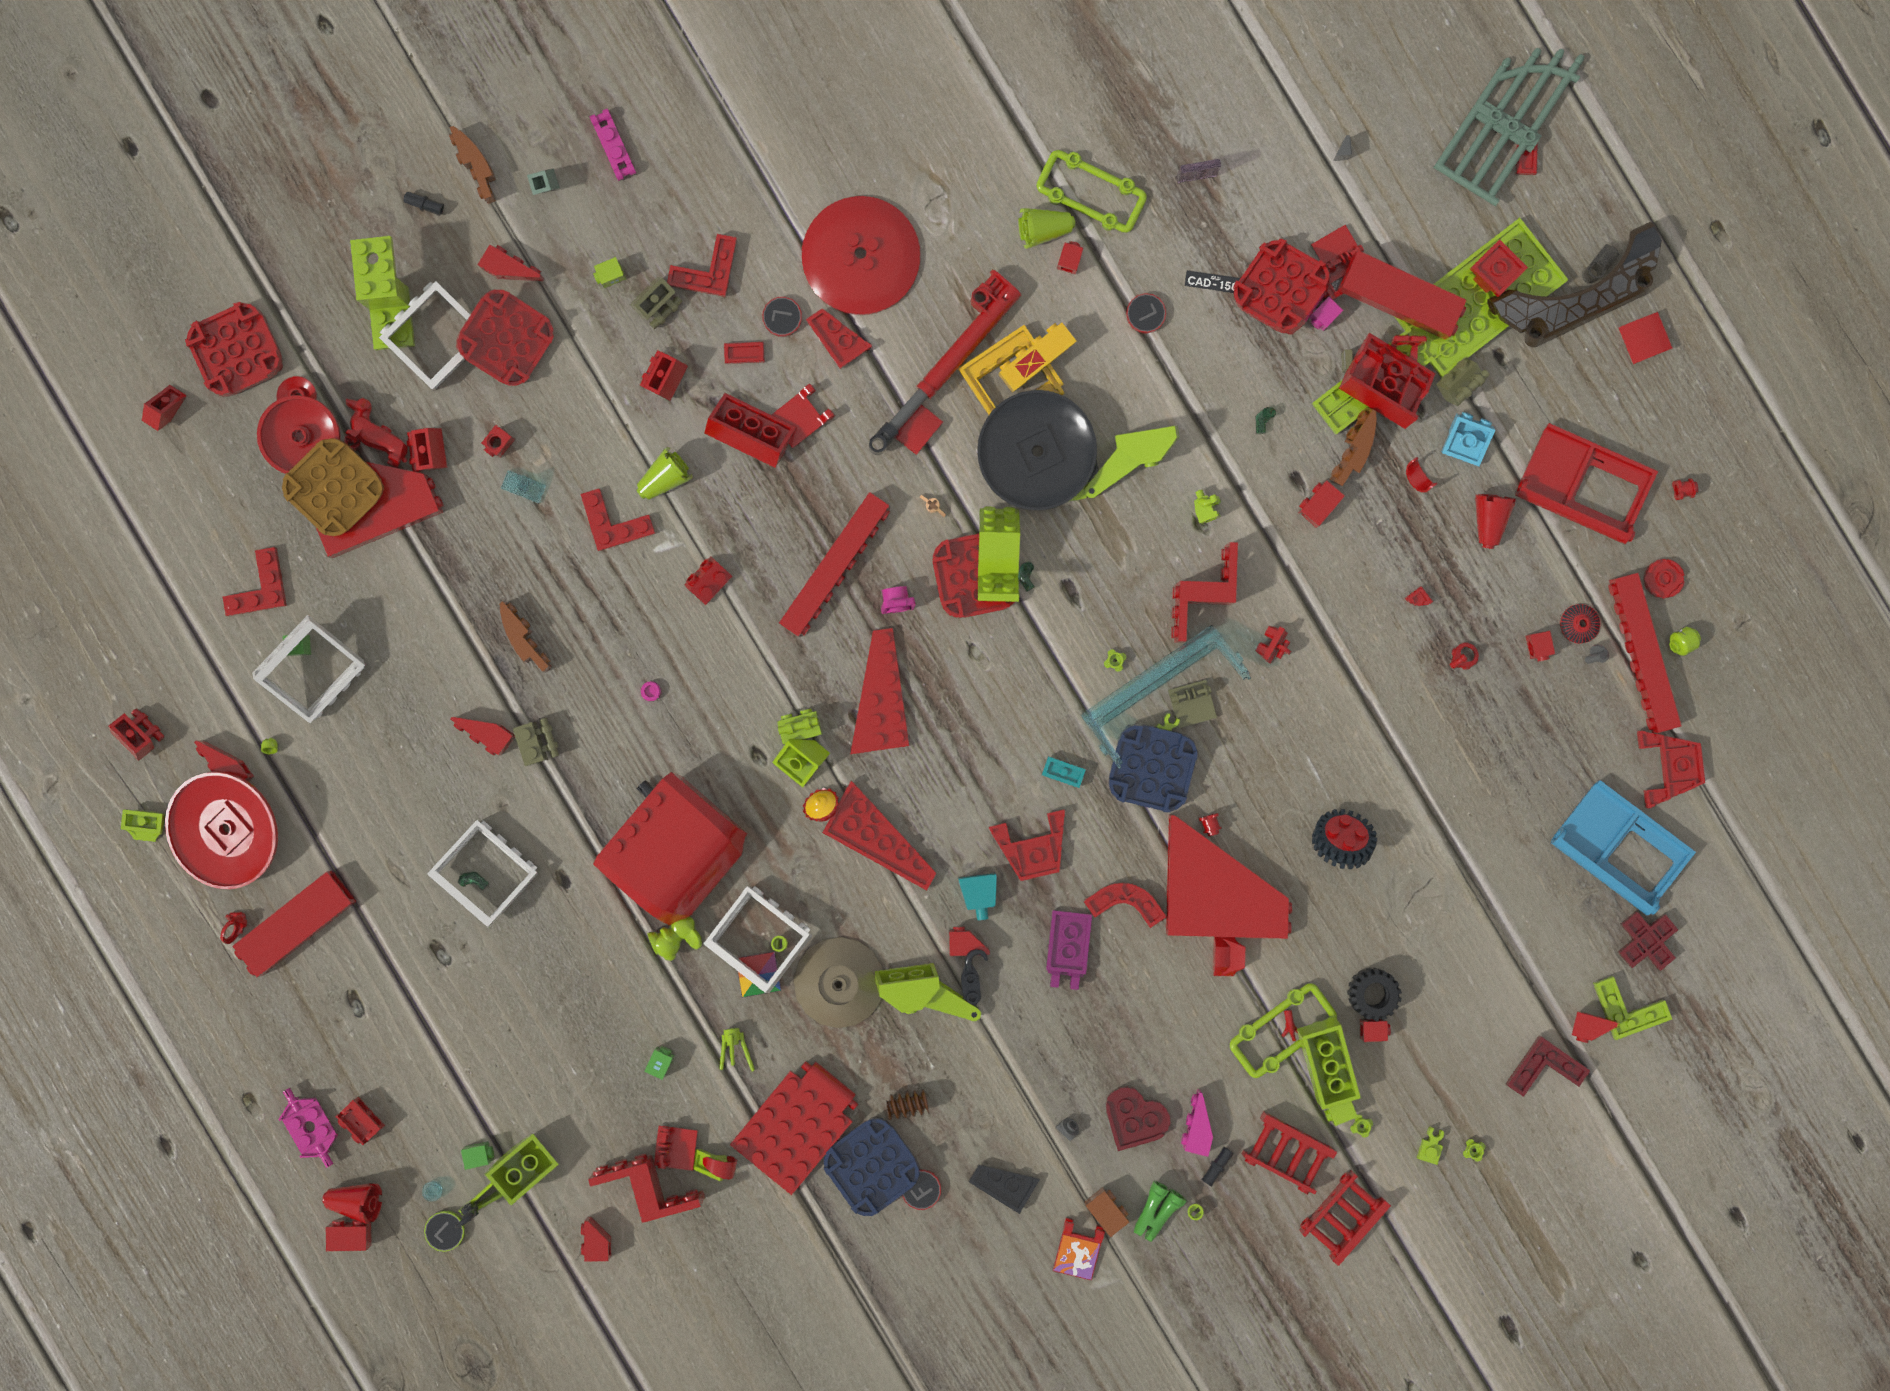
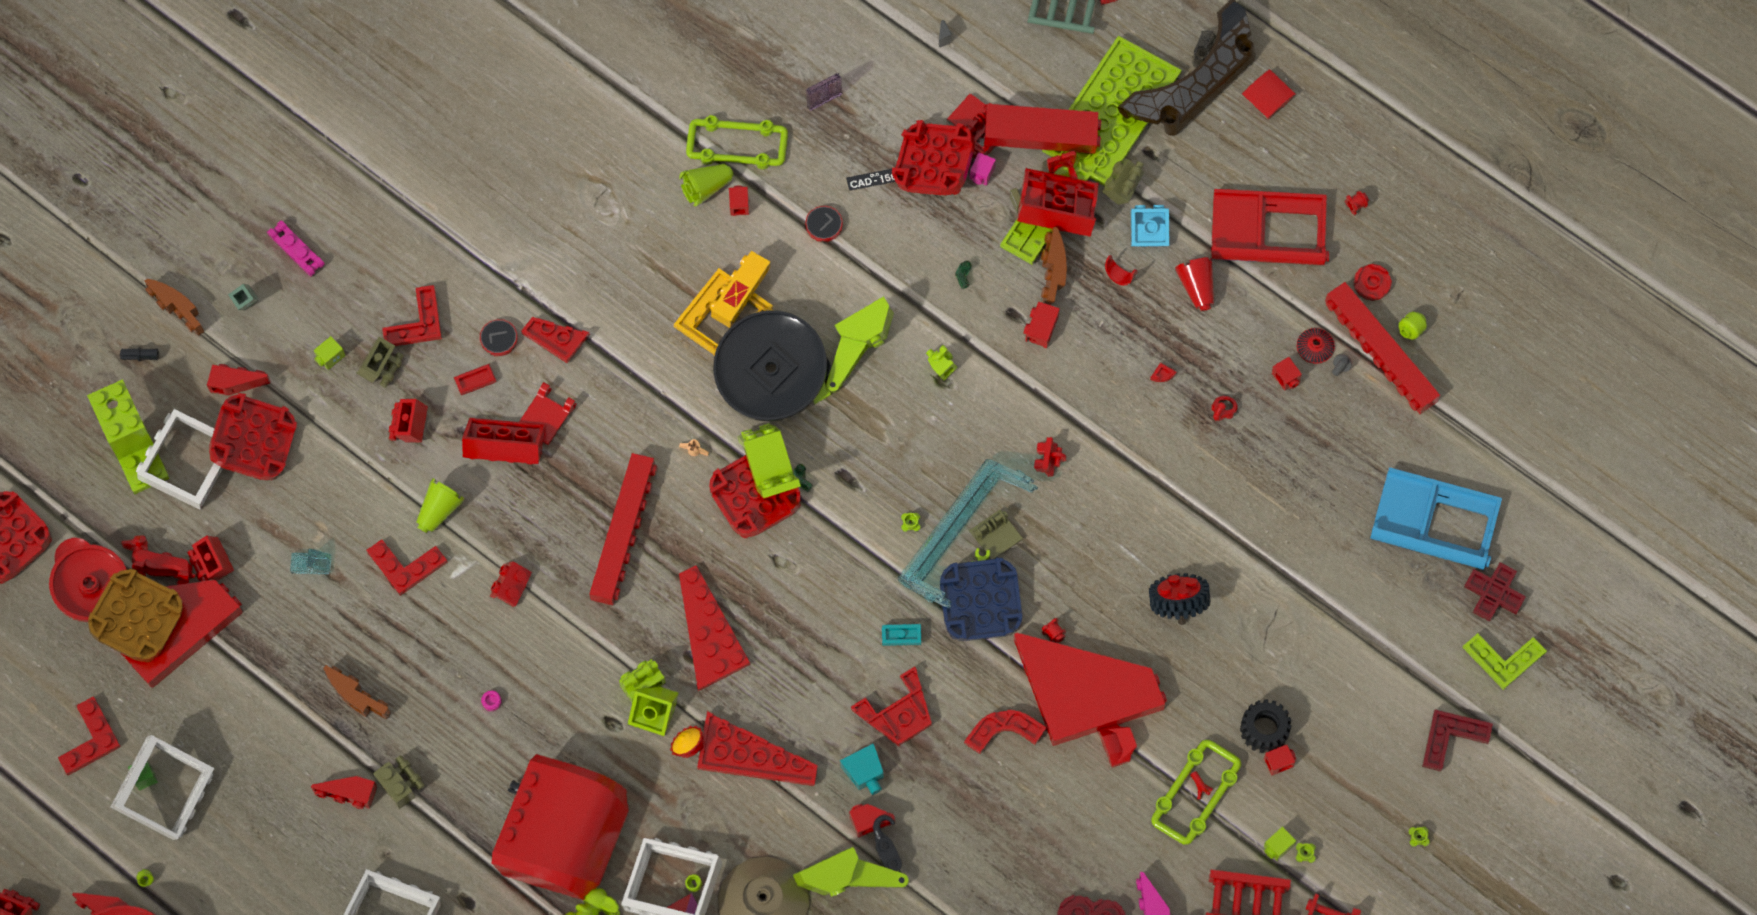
camera: 15 degrees left, 20 degrees down
red brick [481,425,515,458] -> none
red dish [802,196,920,315] -> none
red piece [869,269,1022,455] -> none
dark pink piece [881,586,916,614] -> none
red slope [896,405,943,455] -> none
magenta tile [1046,910,1092,990] -> none
red bracket [1171,542,1238,643] -> none
lime brick [1297,1017,1361,1110] -> none
lime plate [1417,1126,1444,1165] -> none
red panel [1470,239,1528,297] -> none
red slope [1572,1011,1620,1043] -> none
red wing [1637,731,1705,808] -> none

